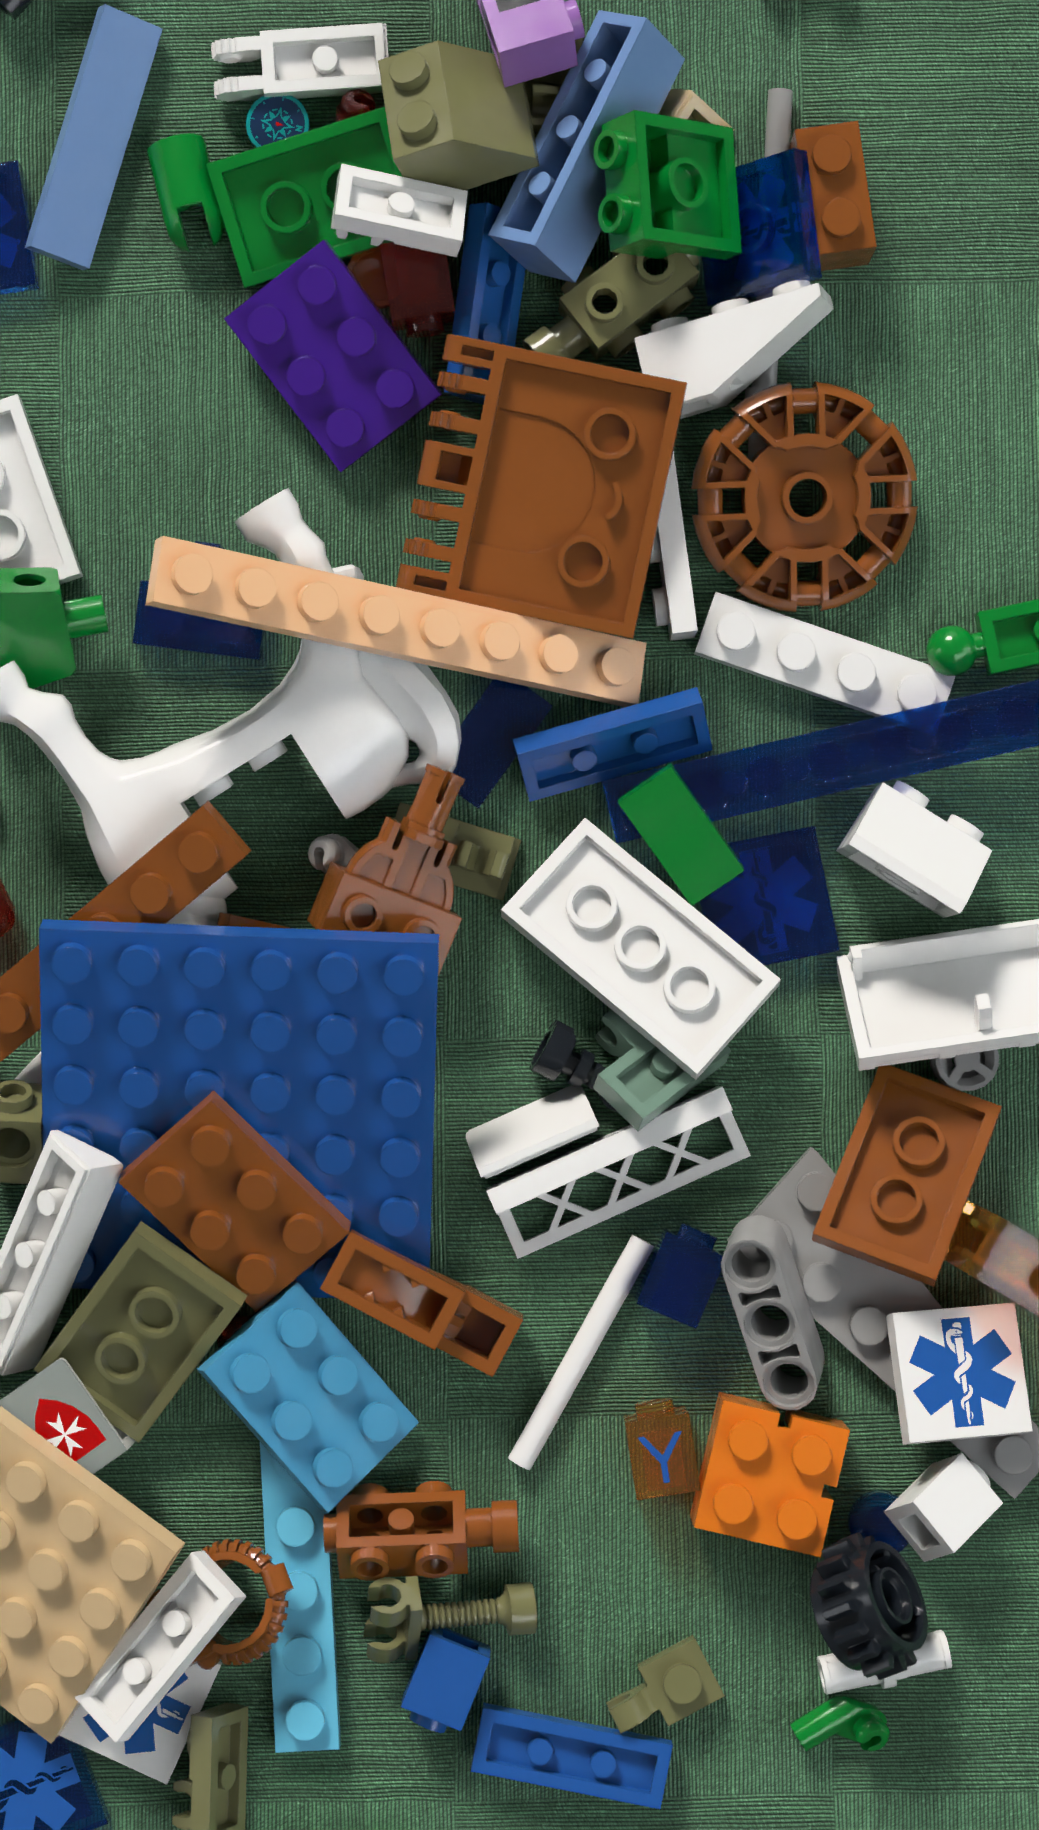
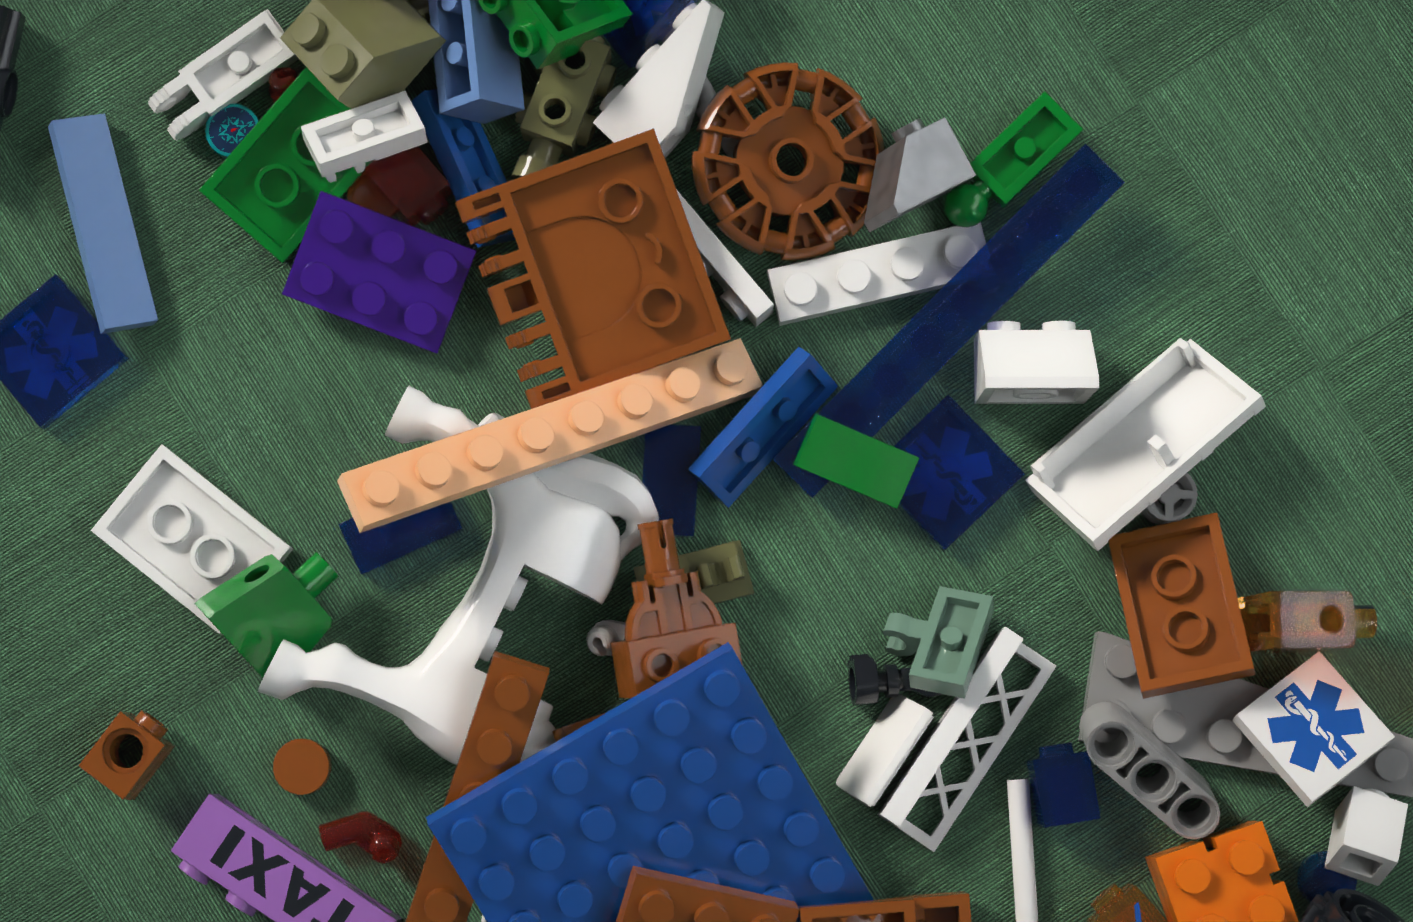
camera: 35 degrees left, 5 degrees down
green piece [147,133,225,253] -> none
white plate [501,818,781,1080] -> none
none -> flat silver slope [864,117,976,232]

